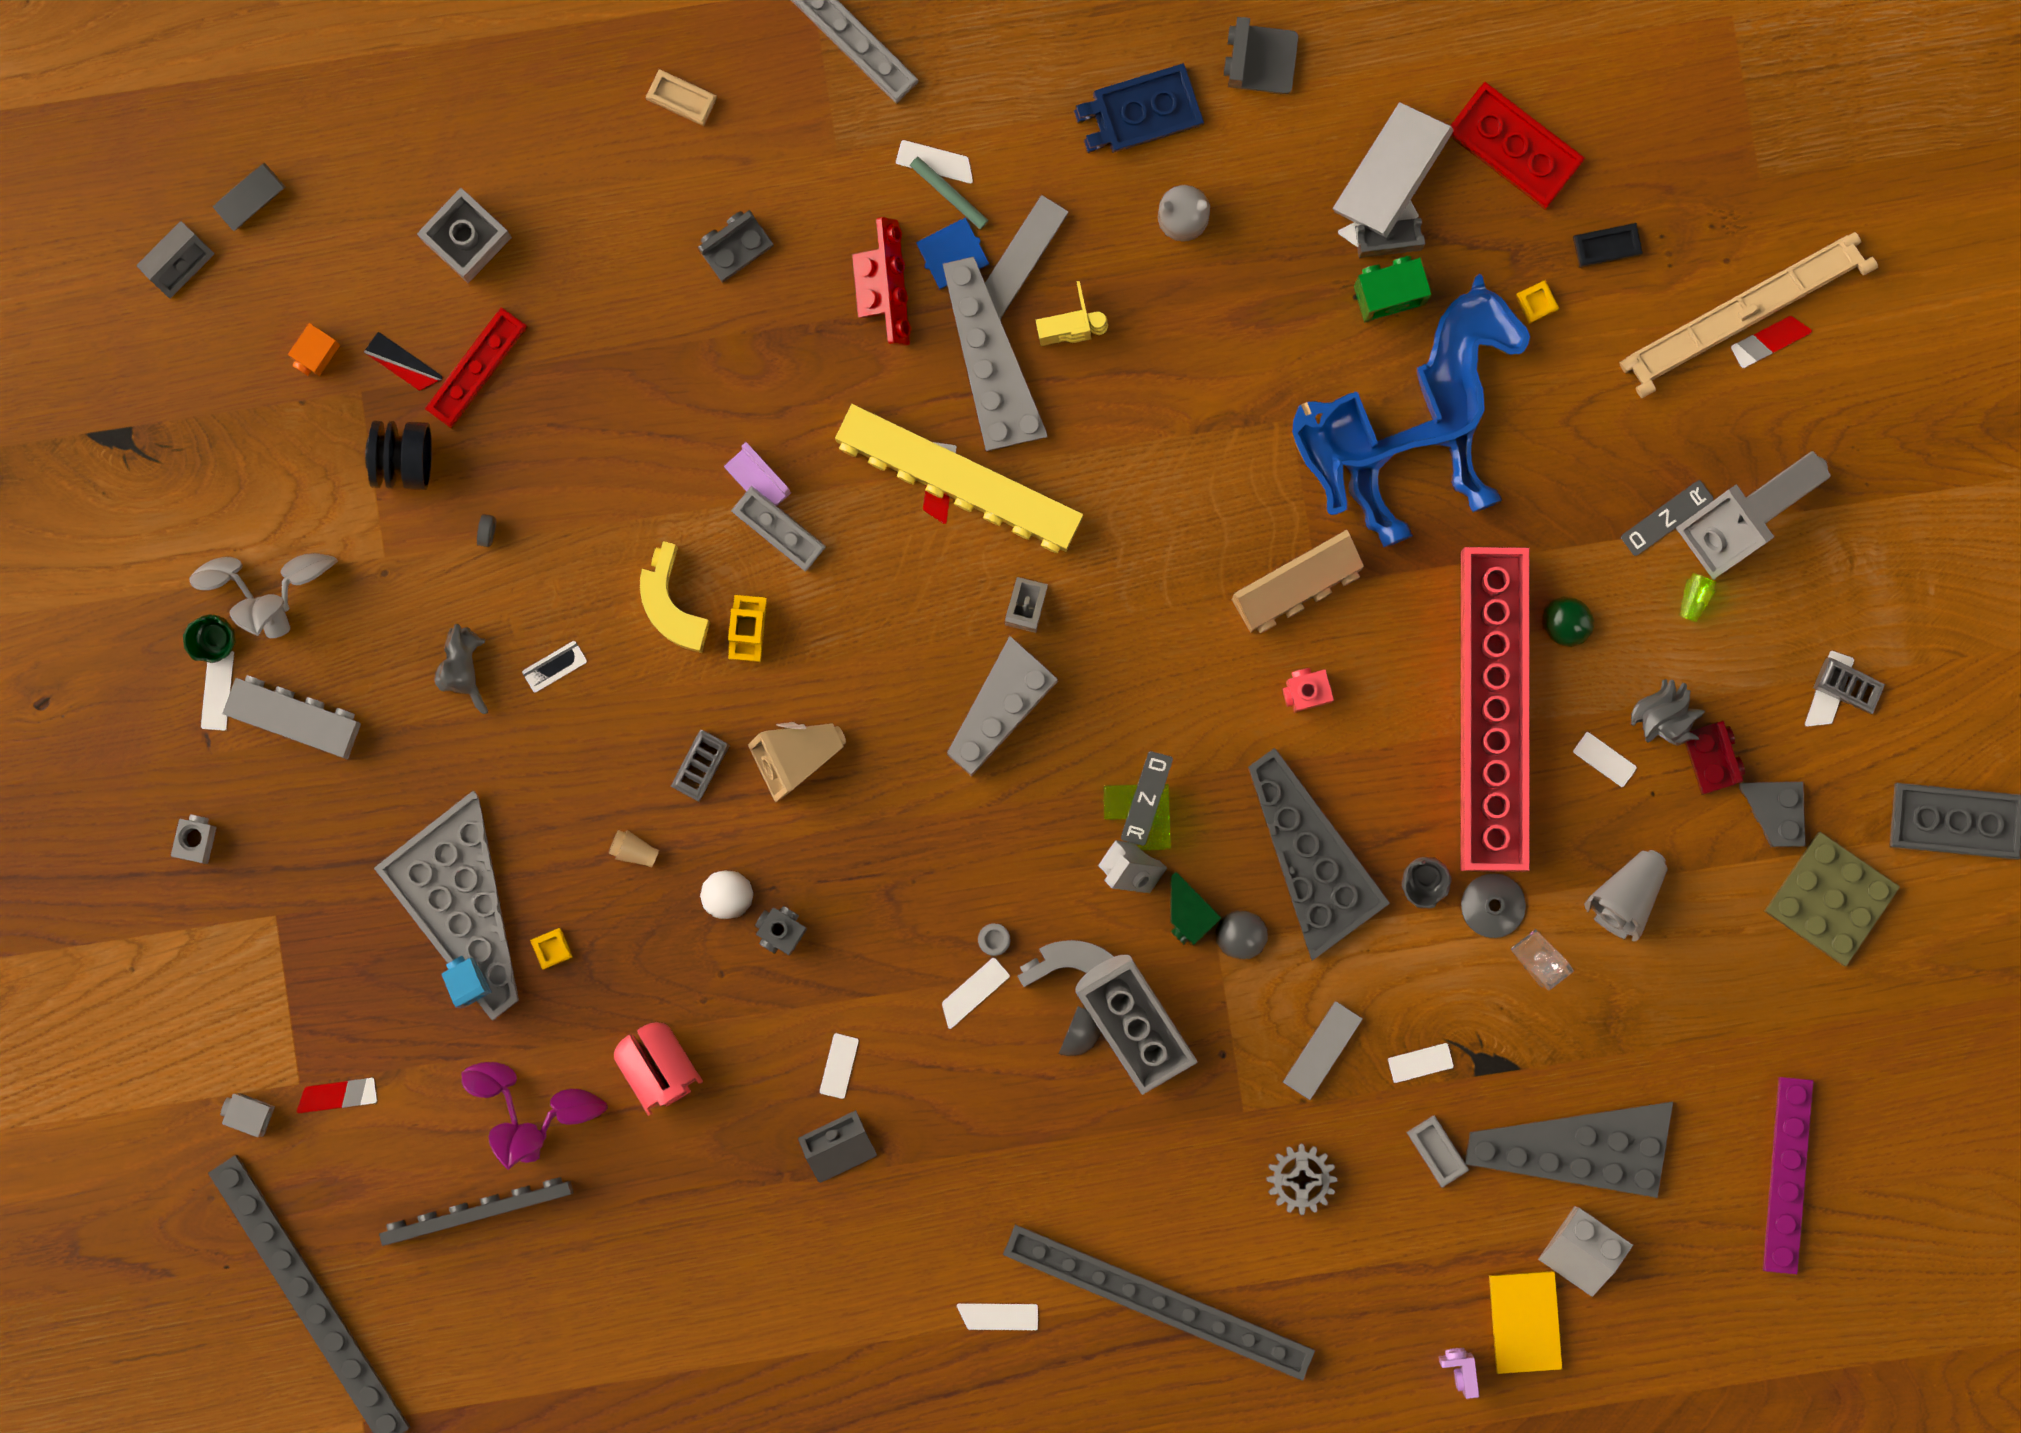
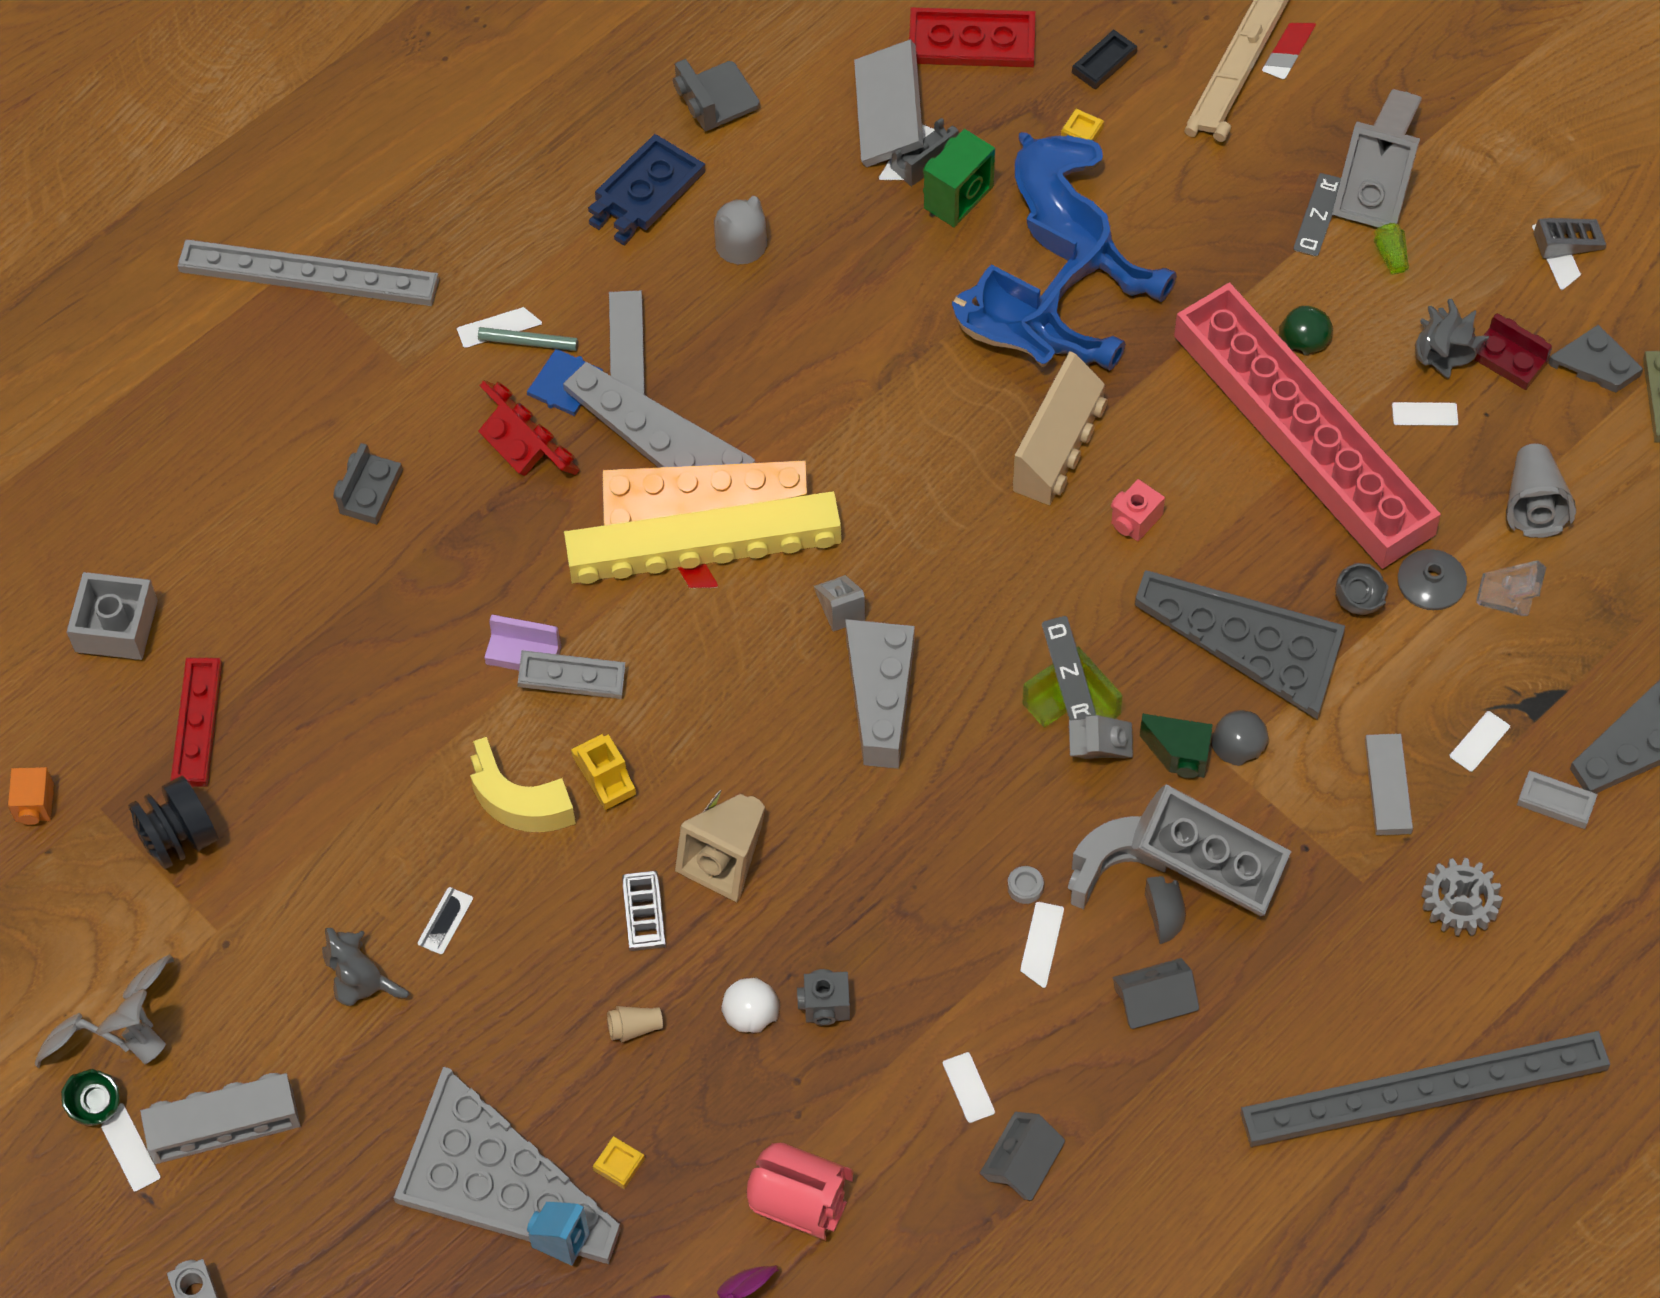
camera: 35 degrees left, 25 degrees down
sticker [364,332,442,391] -> none
dark grey tile [477,514,496,547] -> none
tan tile [645,69,717,126] -> none
white sticker [957,1303,1038,1330] -> none
light yellow piece [1036,281,1108,346] -> none
none -> light orange wing [603,461,808,525]
none -> dark grey panel [1112,958,1199,1029]

